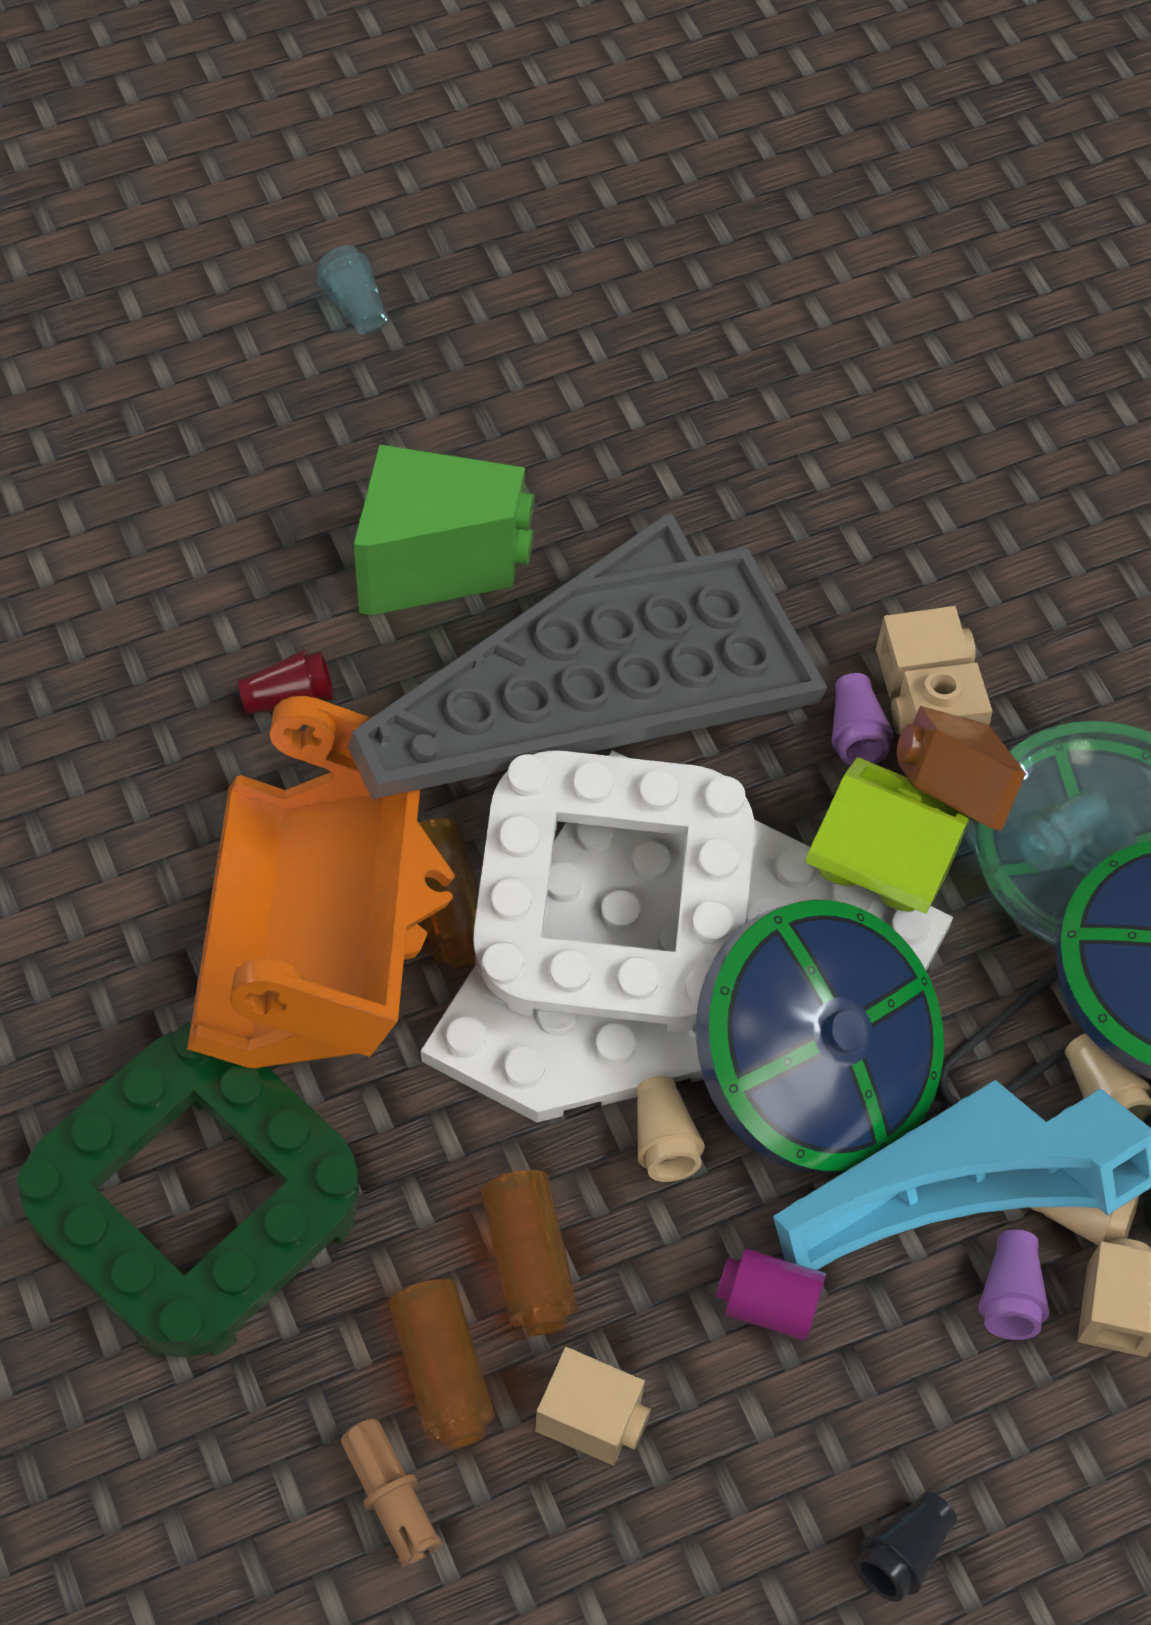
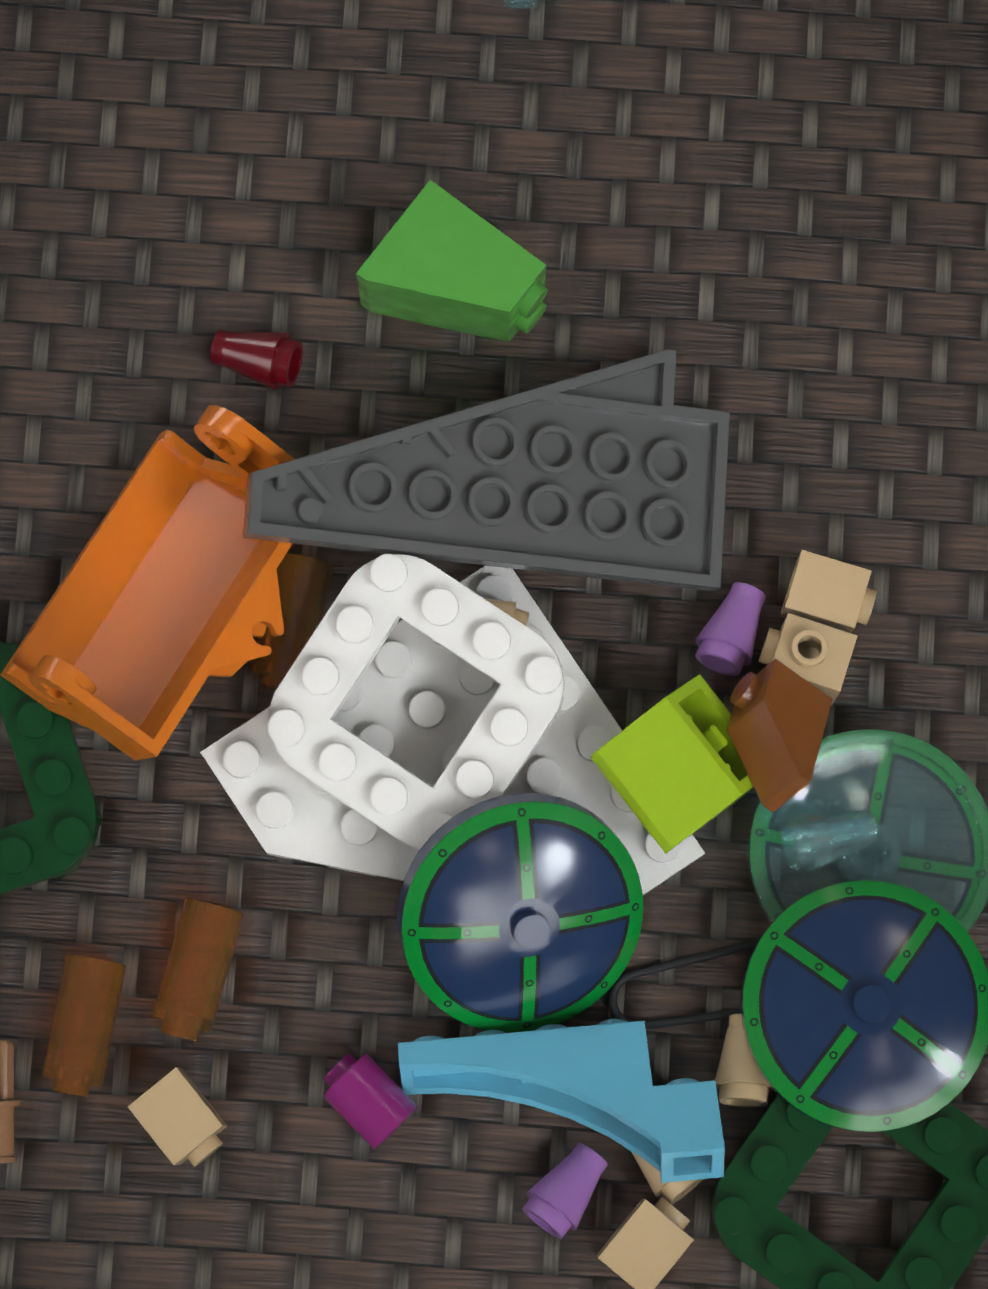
camera: 30 degrees right, 20 degrees up
tan cone [636,1076,705,1182] -> none

